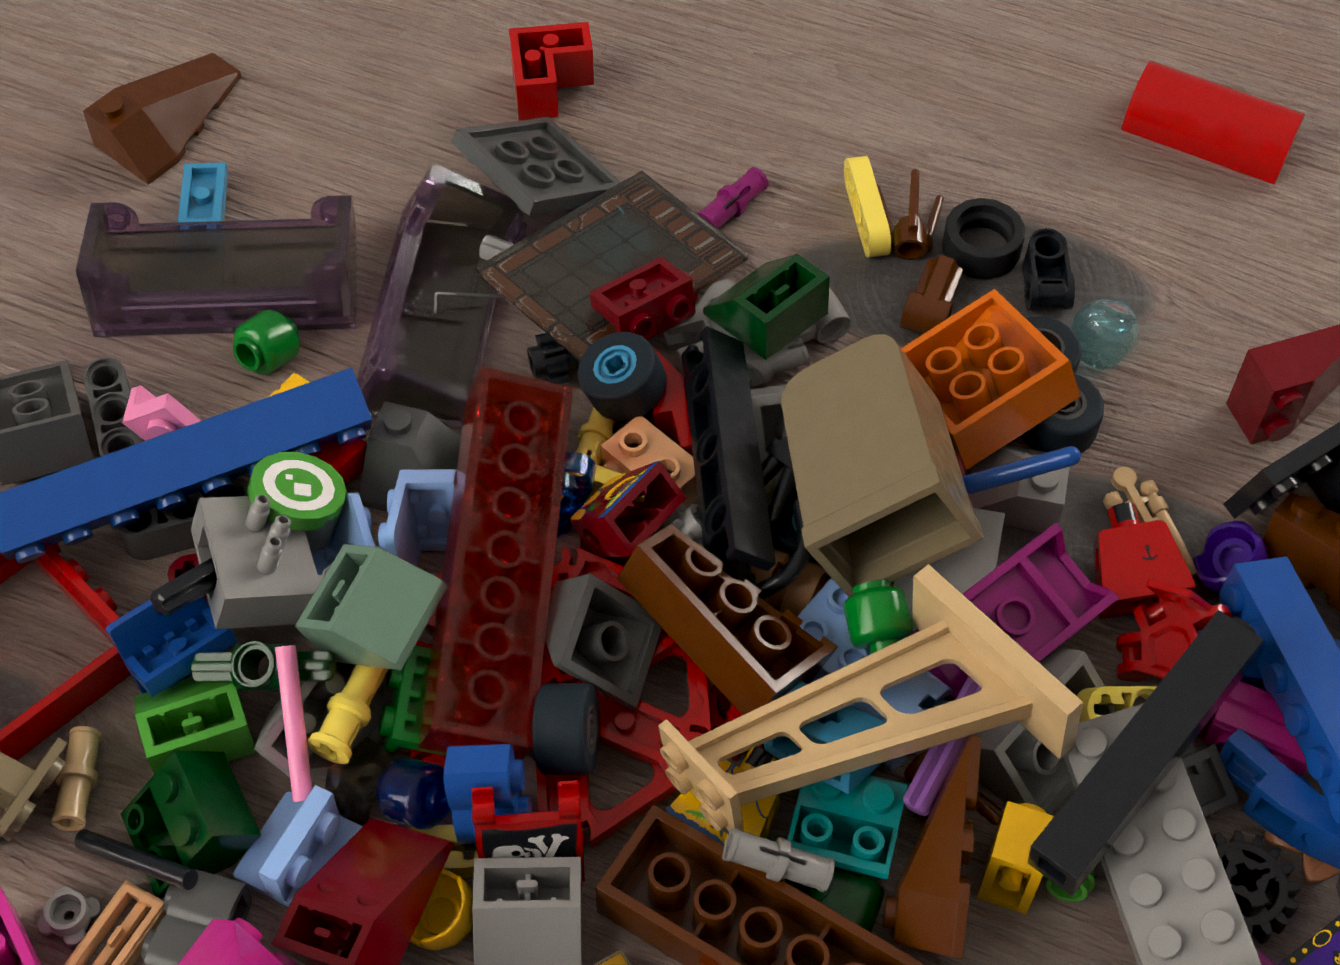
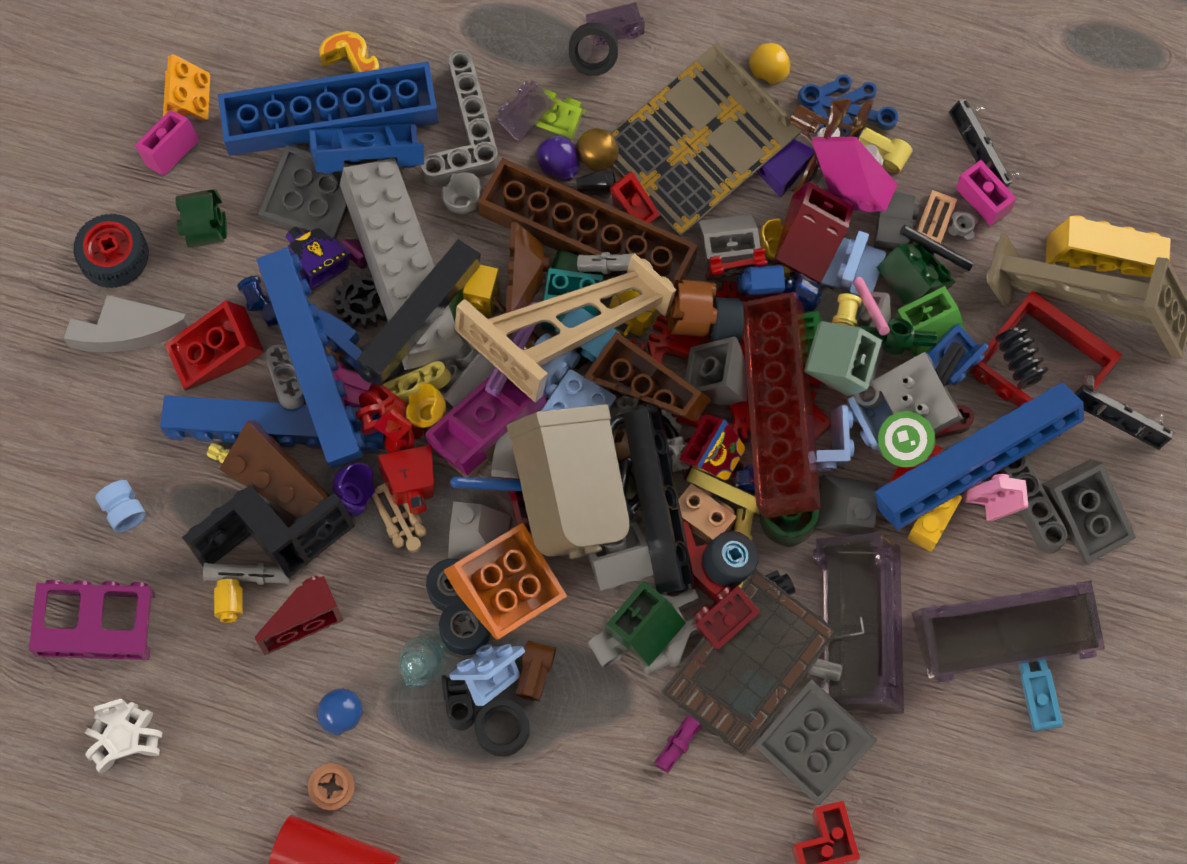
camera: 175 degrees right, 15 degrees up
tan pin [51,726,102,831] -> none
reddish brown wedge [83,53,241,185] -> none
green head [233,310,300,375] -> none
green head [843,580,913,654] -> none
light yellow beam [844,156,891,258] -> none
reddish brown plant [877,169,944,260] -> none
none -> nougat gear [308,763,355,811]
none -> blue hair [317,688,363,735]
none -> yellow hair [406,383,446,428]
none -> light blue bracket [449,644,525,706]
none -> dark orange brick [667,279,717,337]
none -> black piece [995,327,1048,389]

